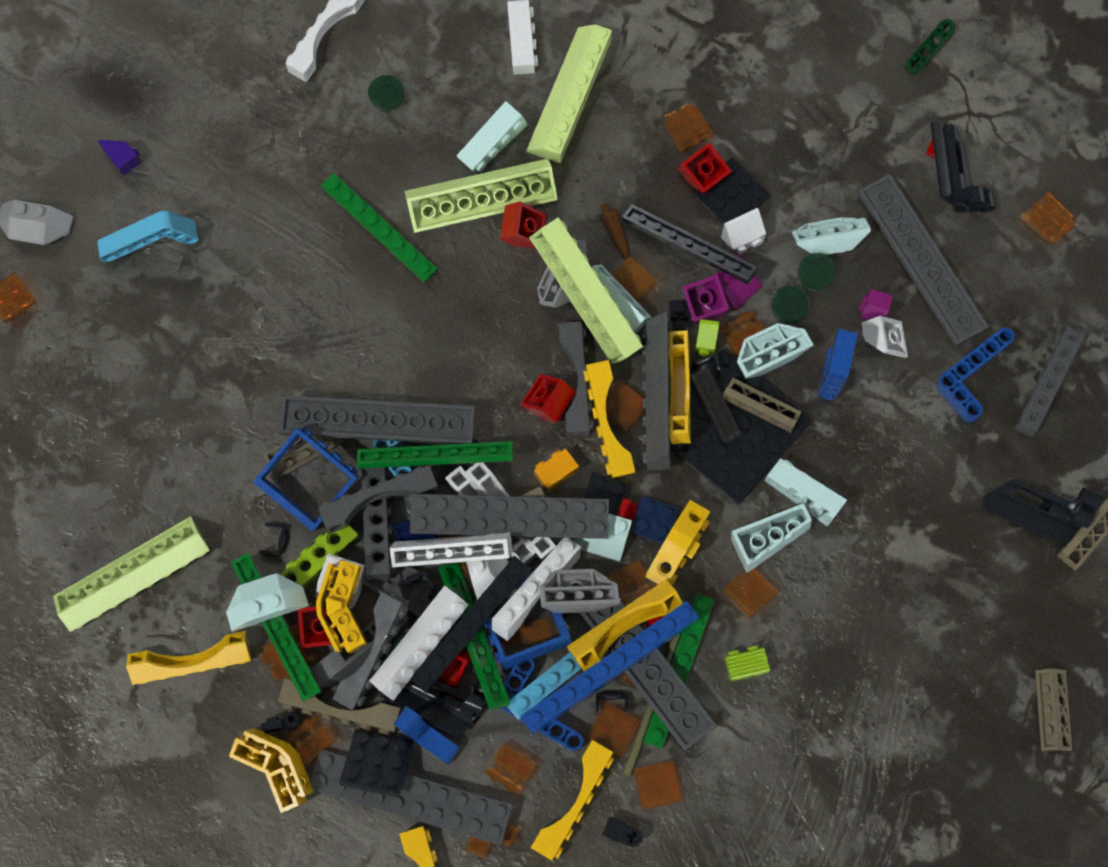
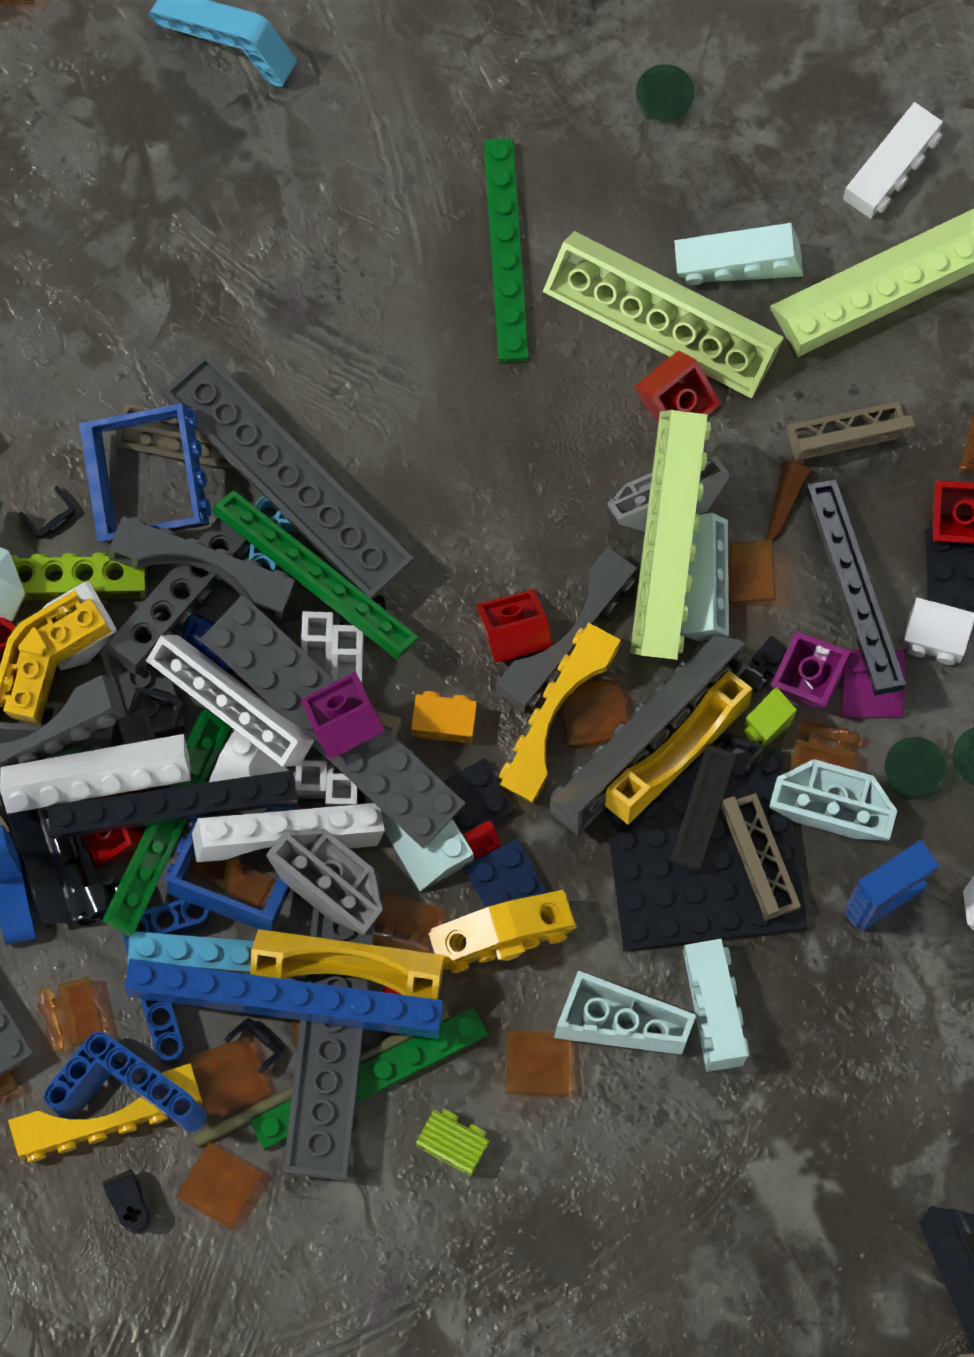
camera: 40 degrees right, 0 degrees up
none -> blue beam [44,1031,207,1131]
none -> magenta slope [301,671,385,759]
none -> dark tan fence [786,401,915,461]

